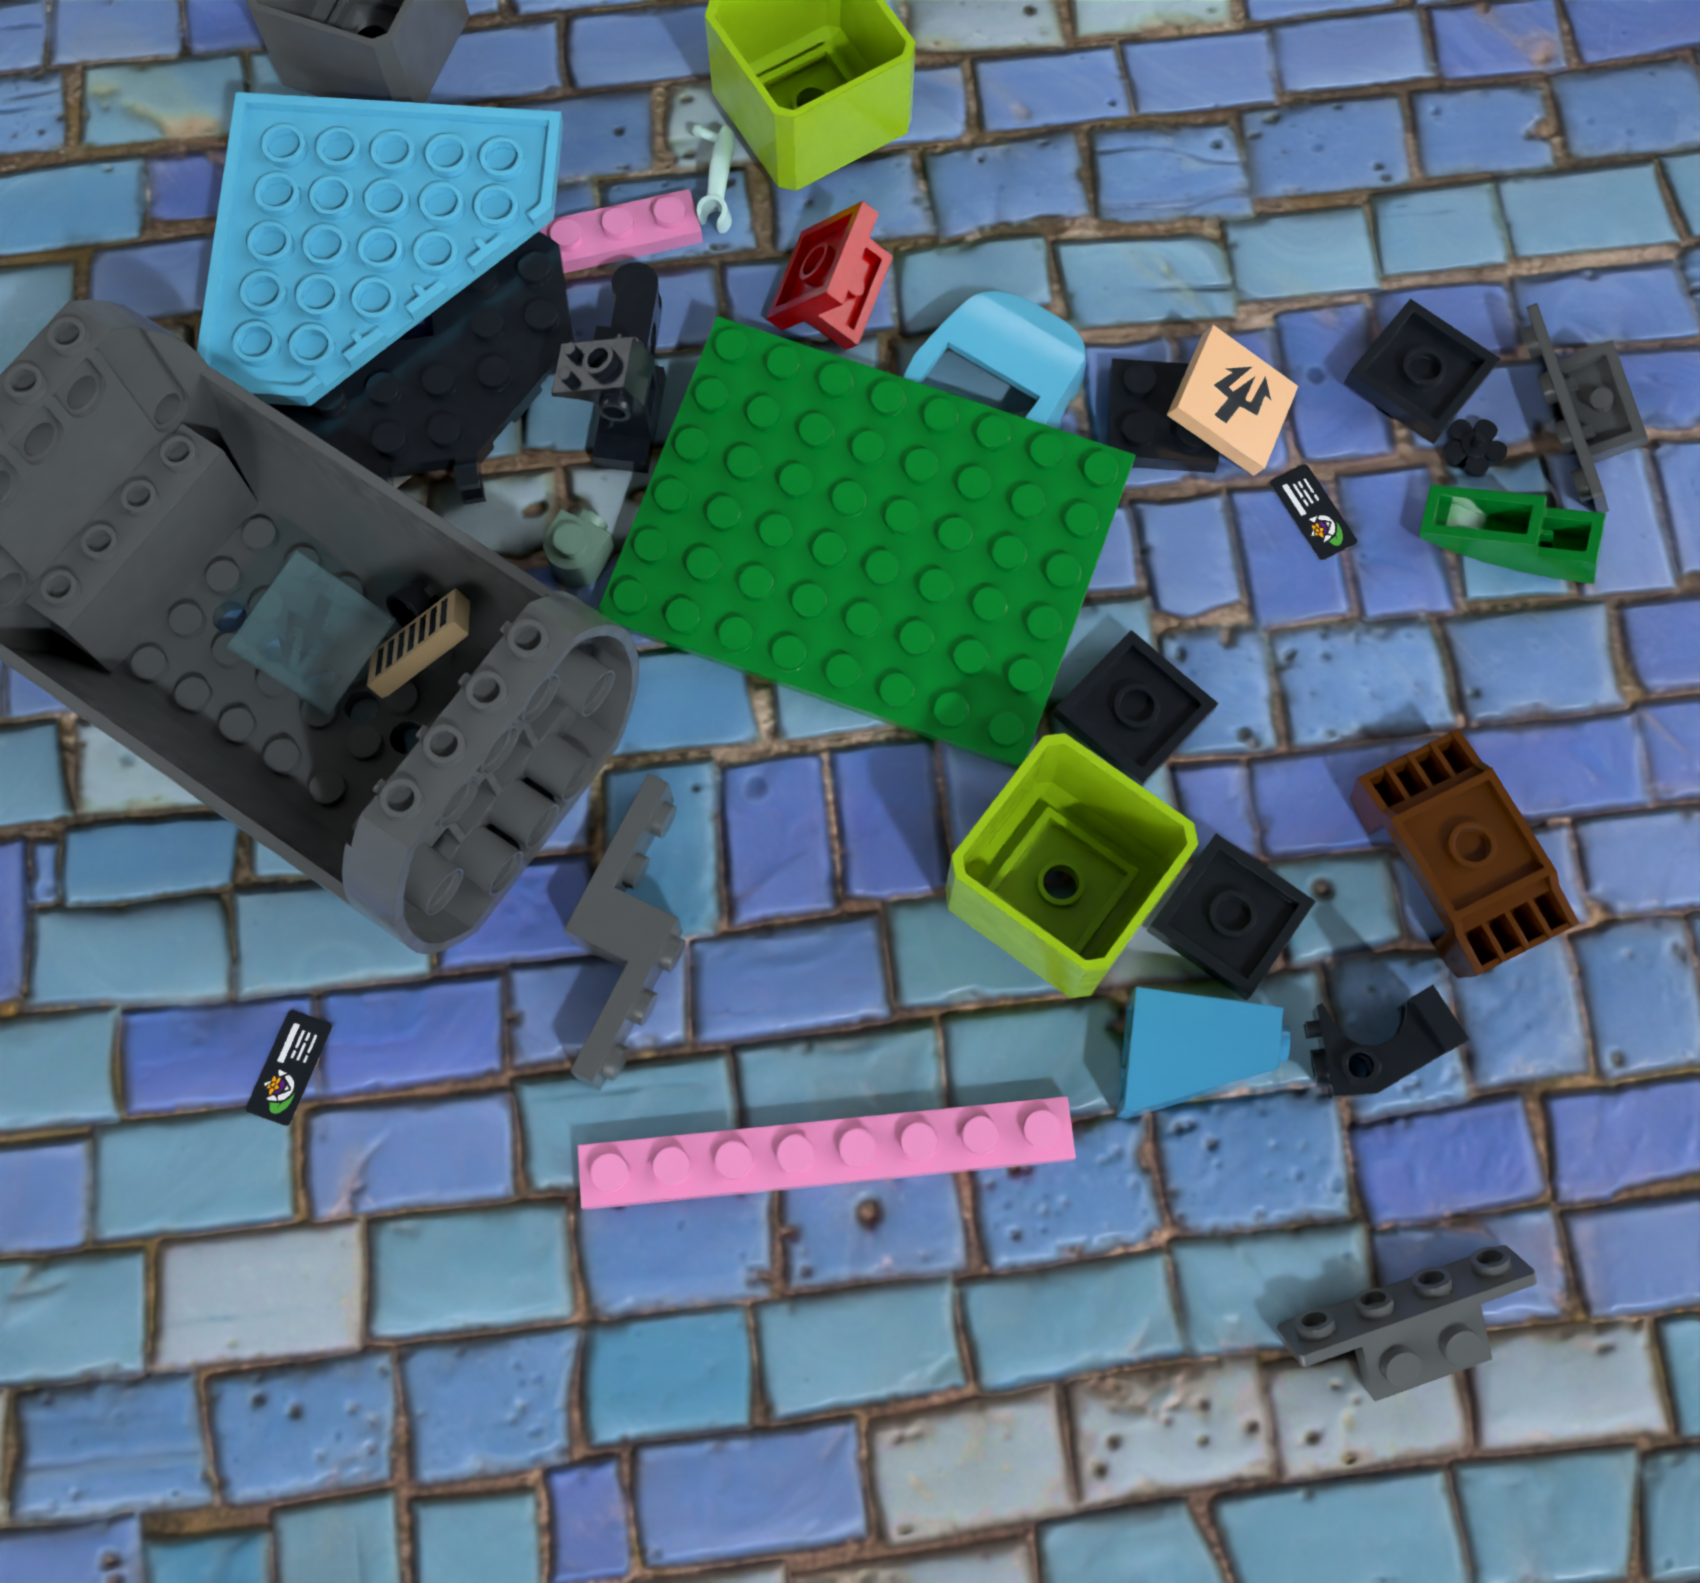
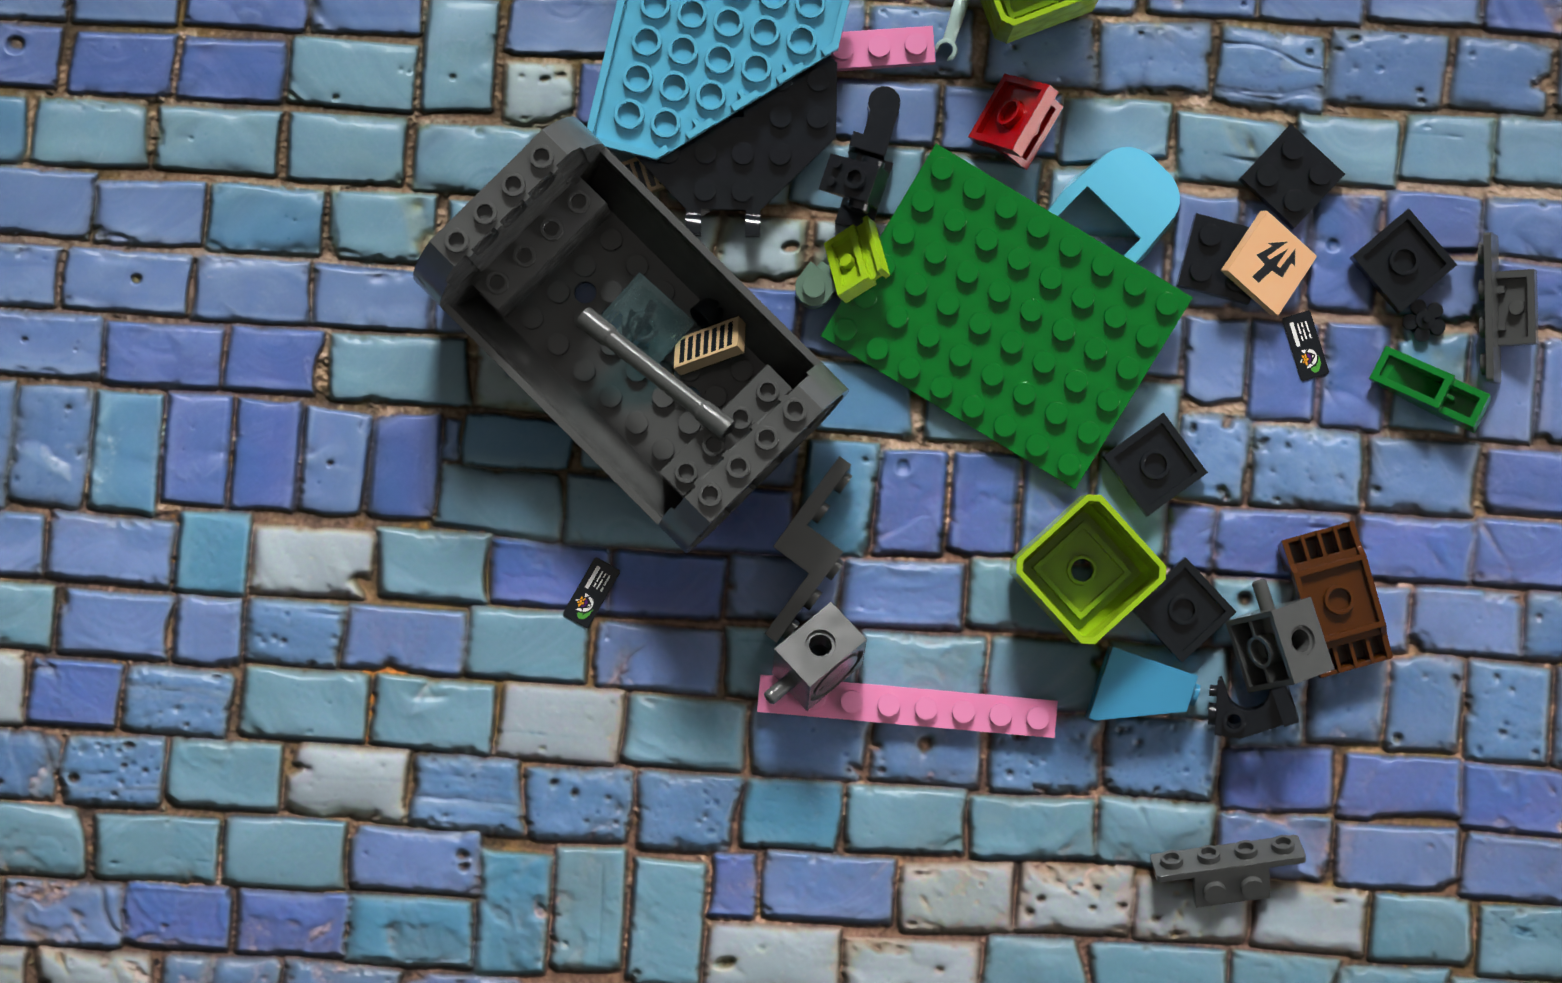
camera: 15 degrees right, 15 degrees up
none -> dark grey piece [576,307,736,440]
none -> piece [764,602,867,711]
none -> lime plate [824,216,890,303]
none -> dark grey piece [1225,579,1334,693]
none -> black plate [1238,124,1345,230]

